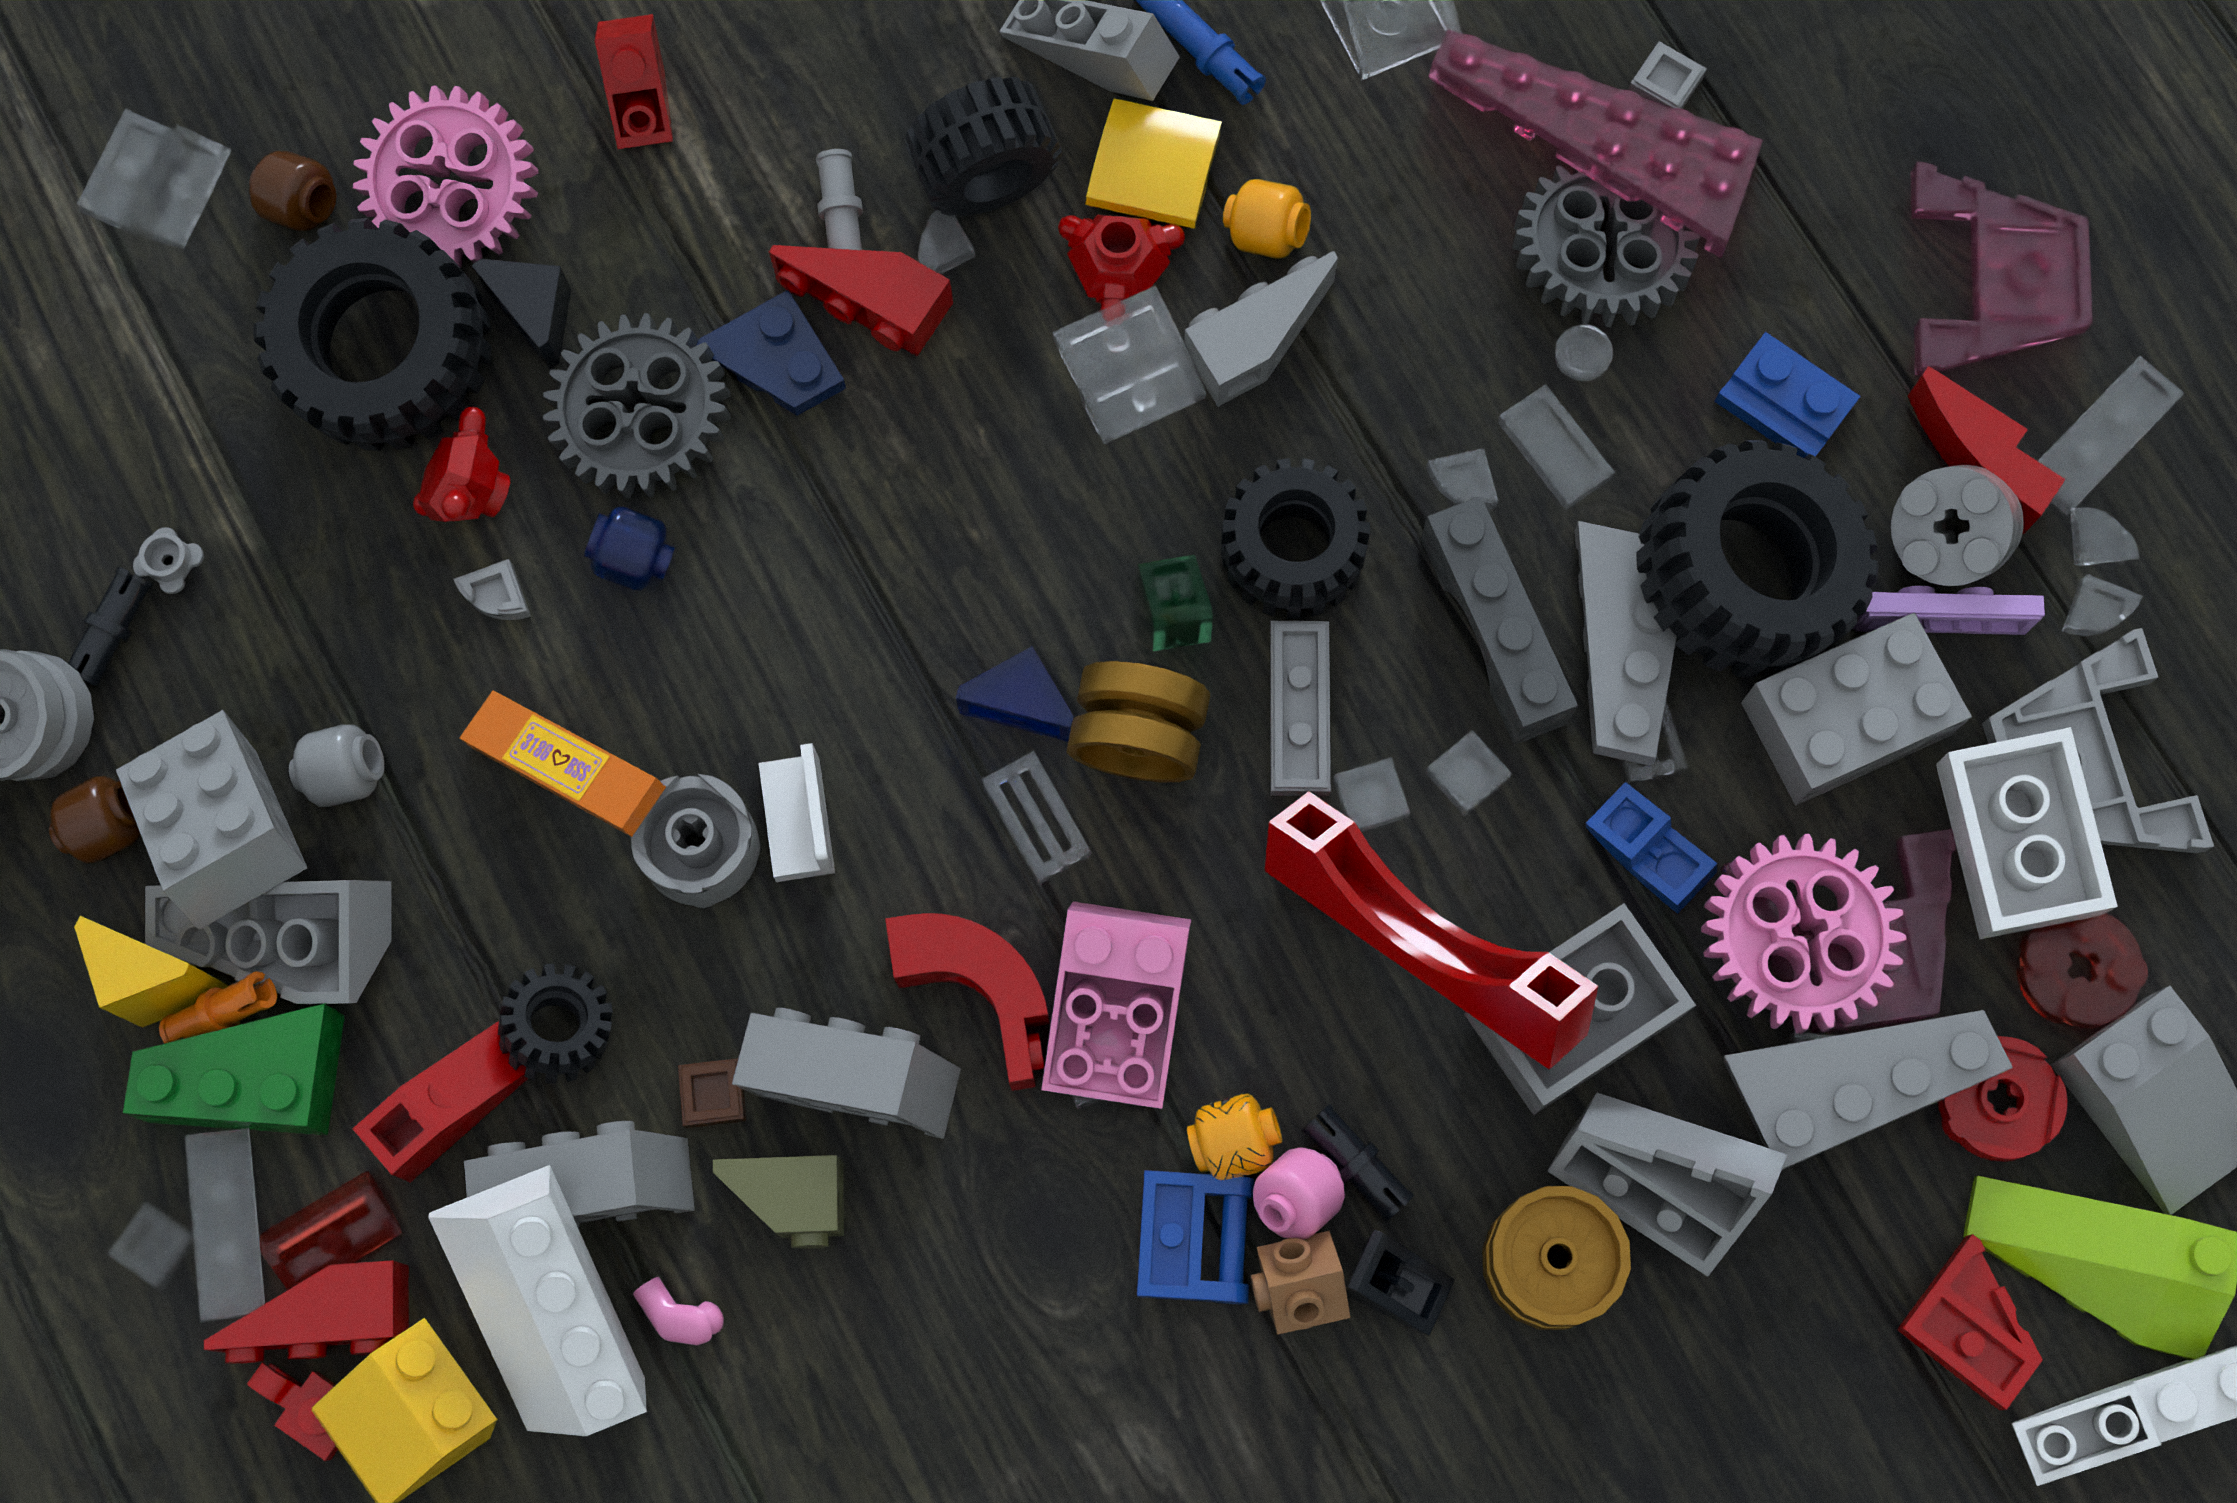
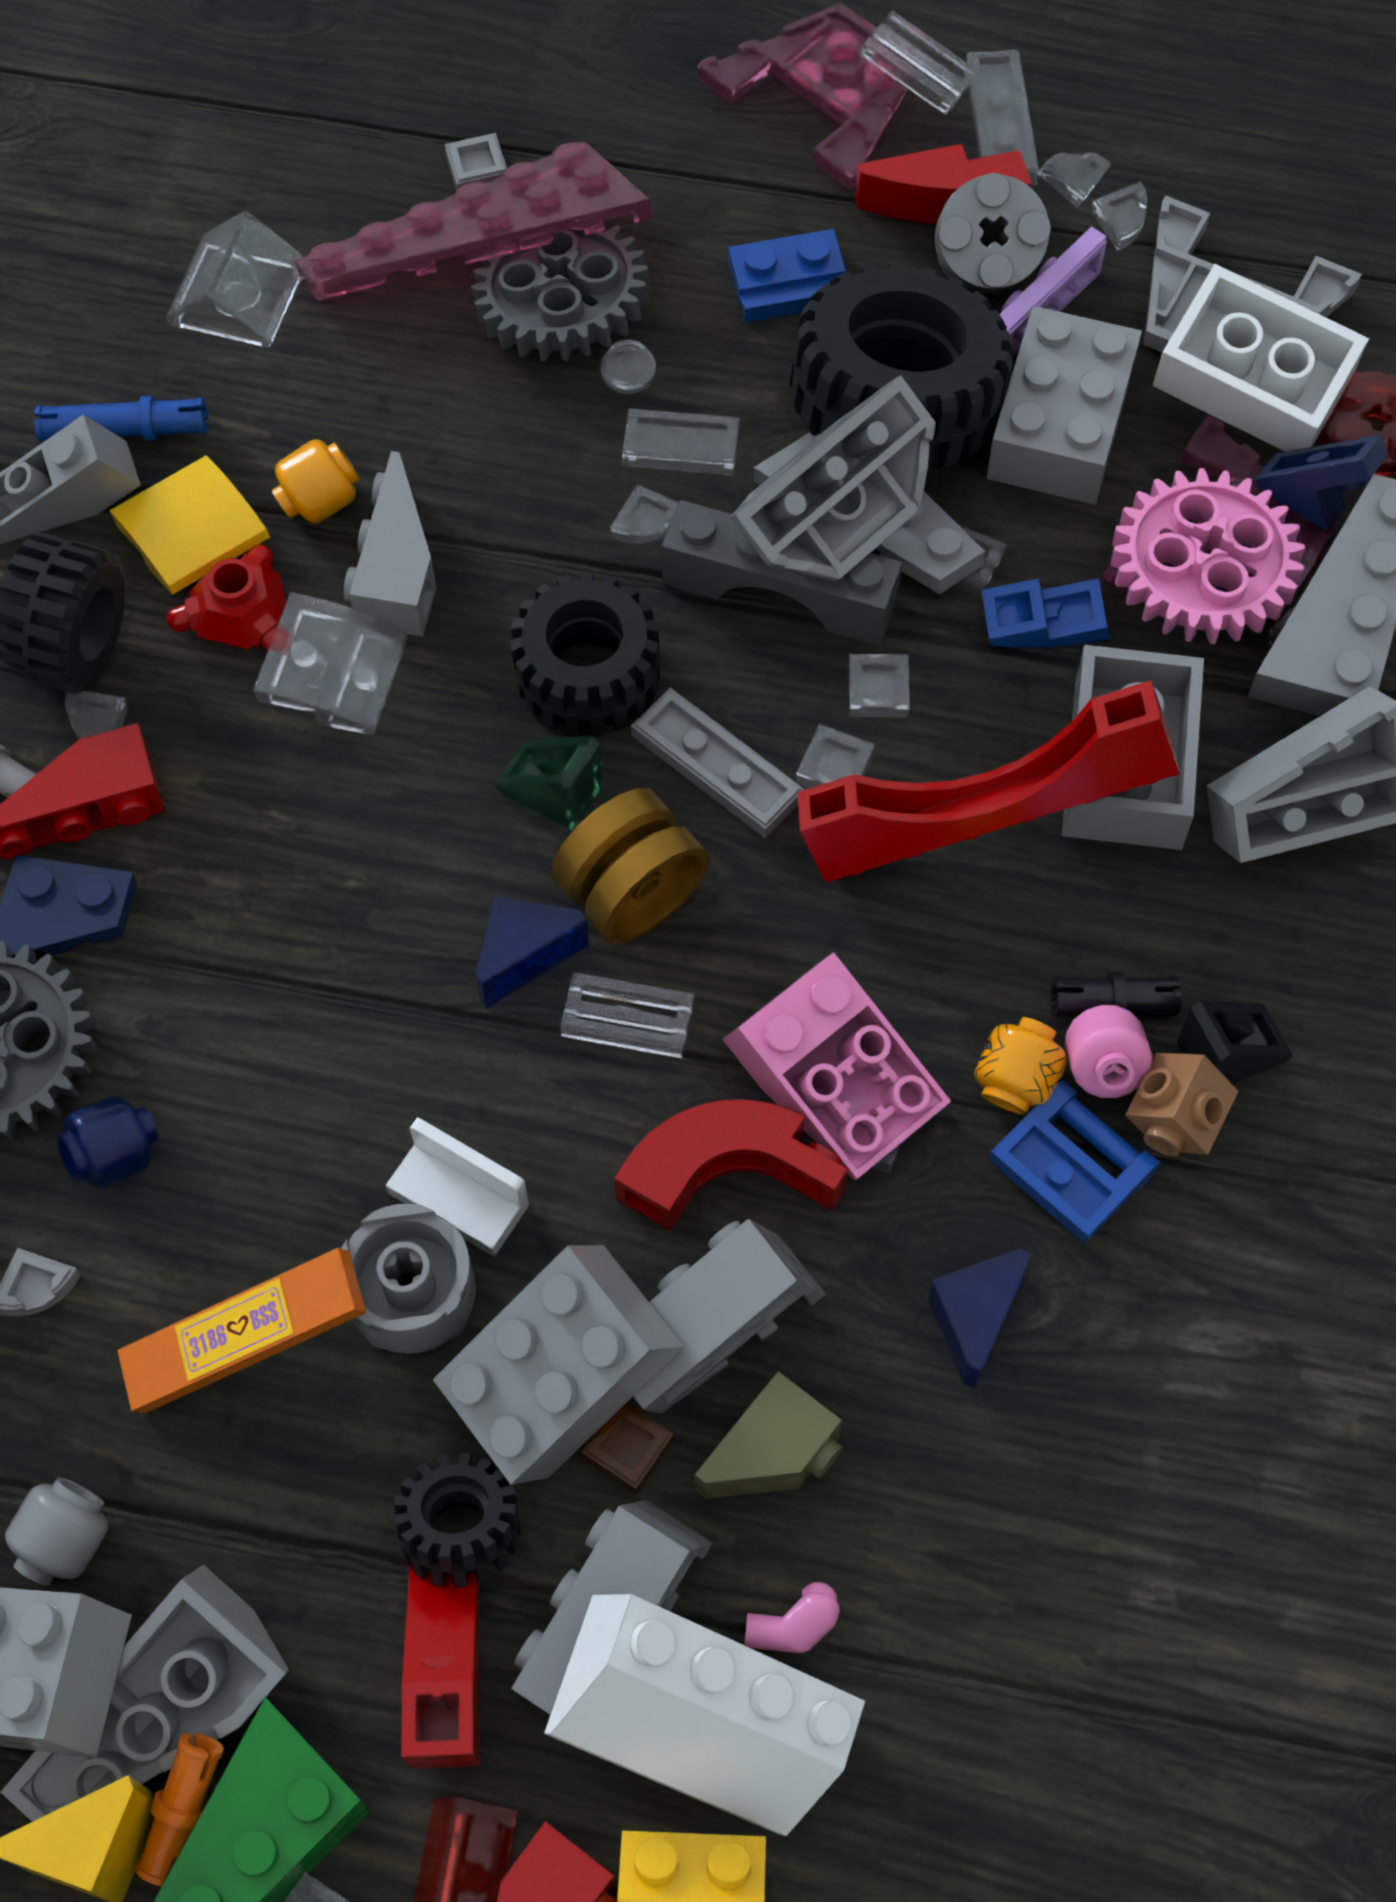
camera: 50 degrees left, 10 degrees down
pearl gold wheel [1482,1186,1631,1330] -> none
none -> light grey brick [433,1245,684,1485]
none -> light grey wedge [731,375,936,581]
none -> clear tile [860,10,978,115]
none -> clear blue slope [929,1249,1031,1388]
none -> dark blue slope [1255,434,1388,530]

